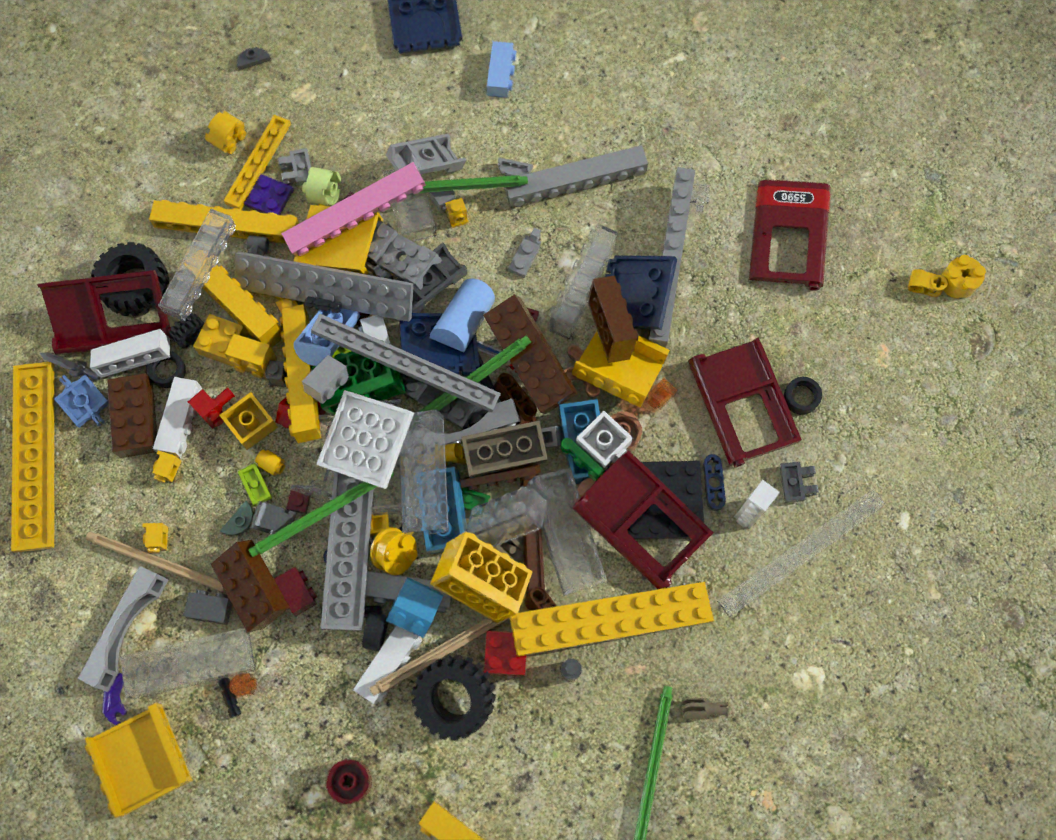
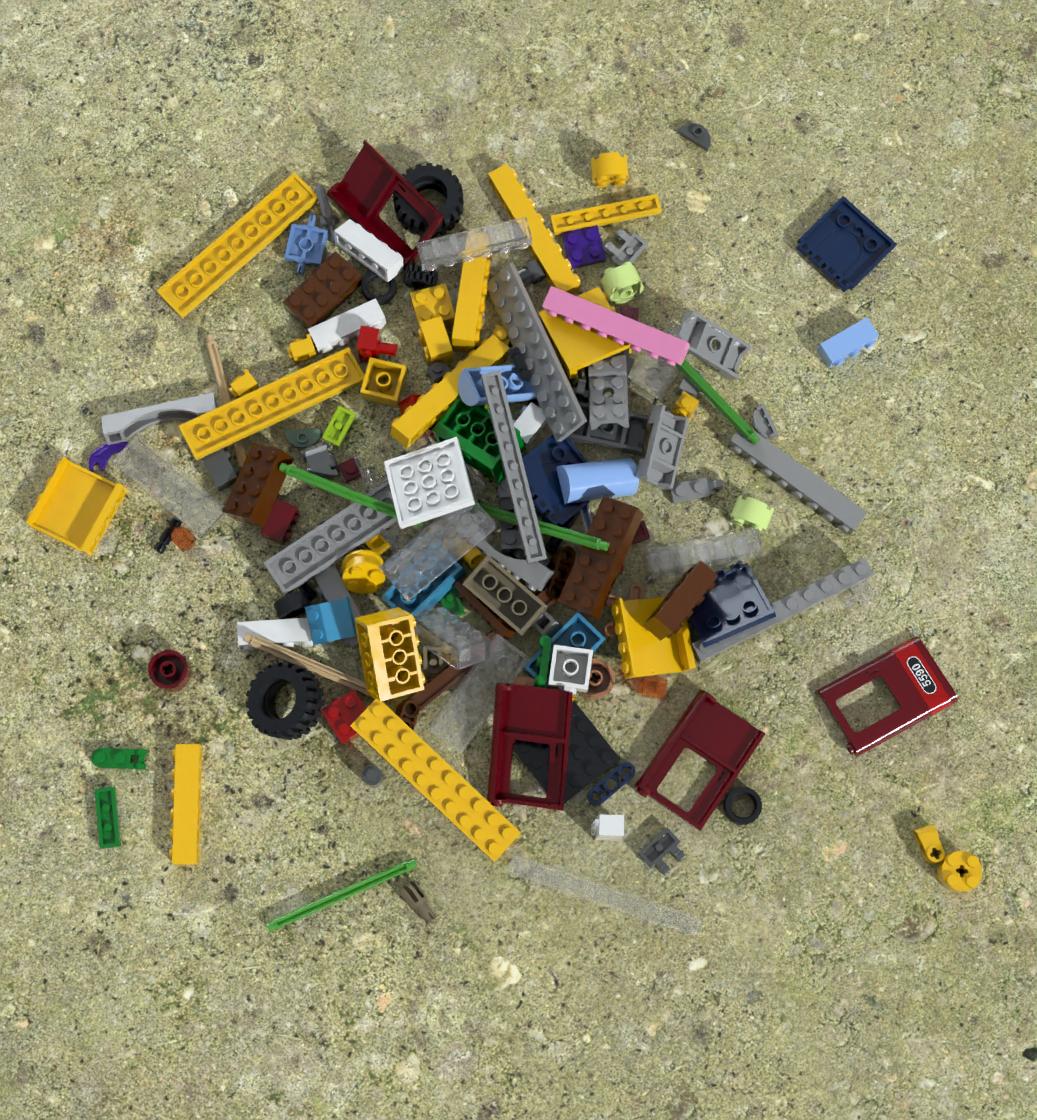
camera: 50 degrees right, 5 degrees up
yellow brick [255,449,285,476] -> none
light grey brick [302,355,348,404] -> none
none -> yellow plate [178,347,365,461]
none -> light grey piece [636,405,689,490]
none -> yellowish green brick [730,495,774,535]

